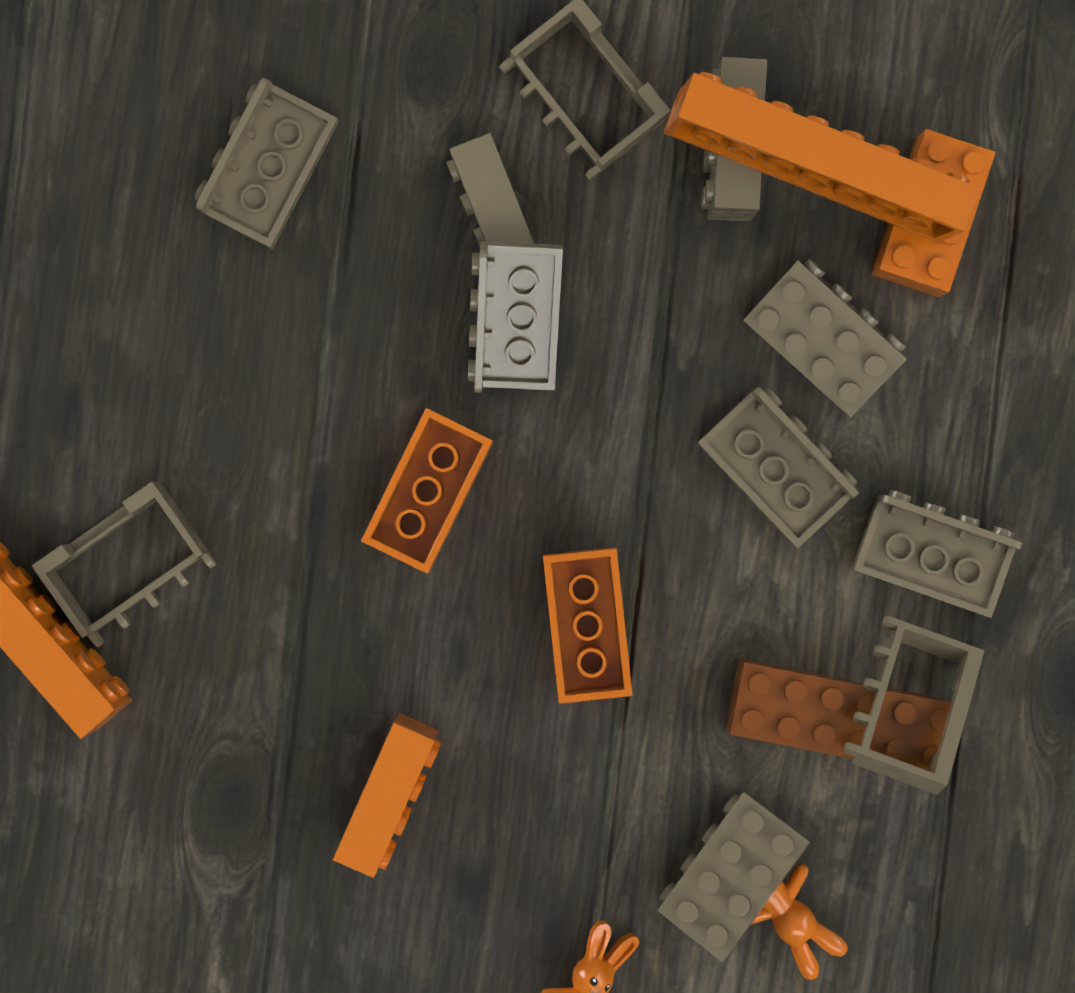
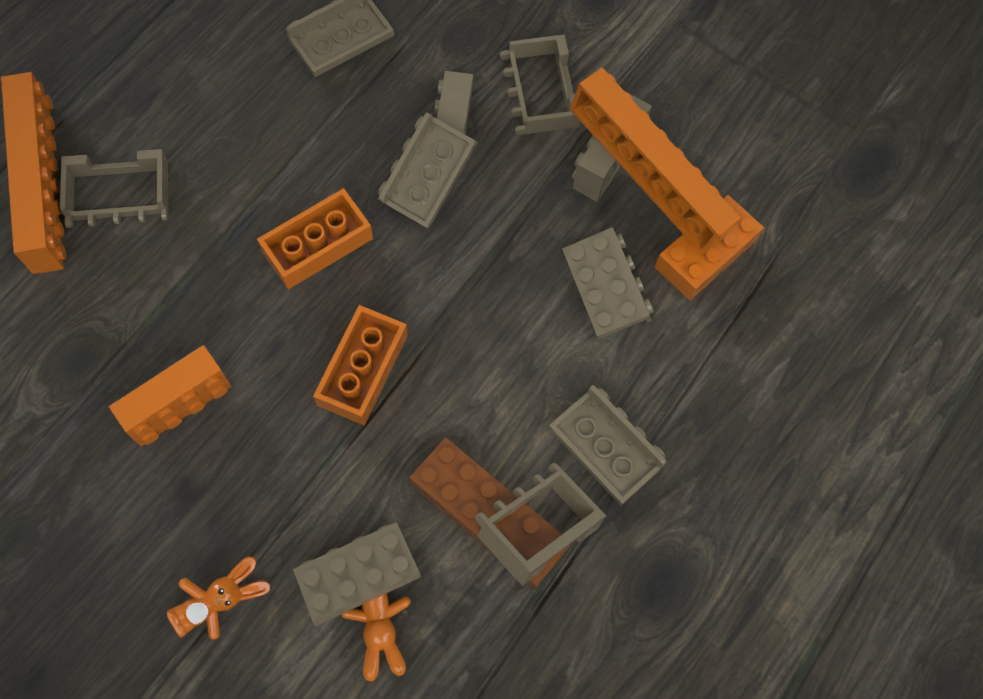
camera: 30 degrees right, 20 degrees down
dark tan bracket [697,387,859,549] -> none

